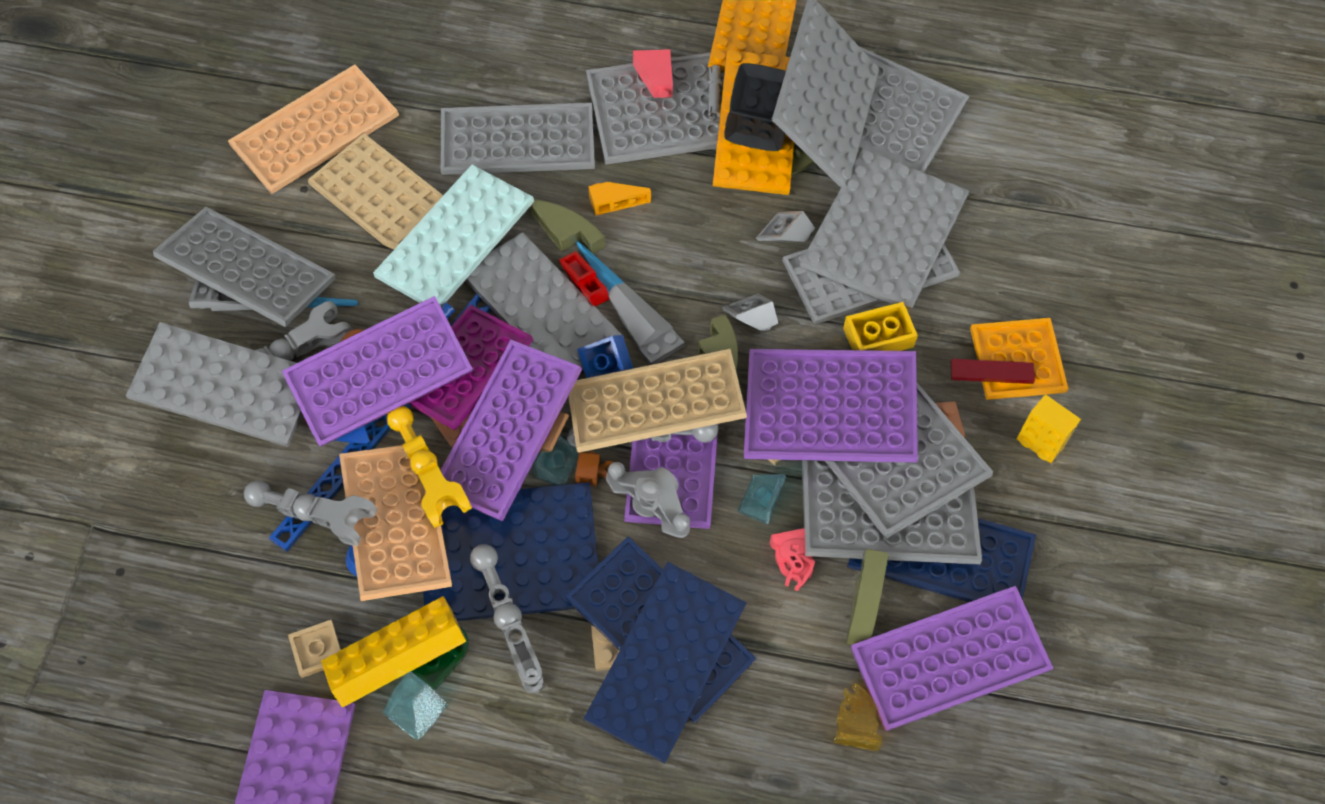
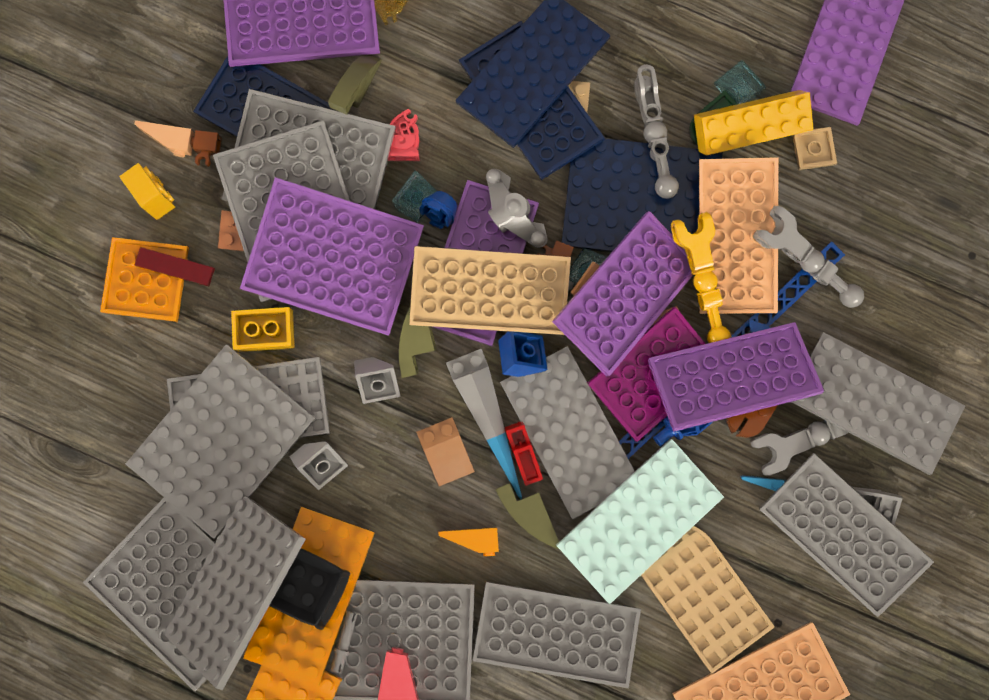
camera: 165 degrees left, 20 degrees up
none -> light nougat slope [134,121,195,157]
none -> dark orange brick [191,130,222,167]
none -> medium nougat slope [416,417,475,486]
none -> blue cone [419,191,458,229]

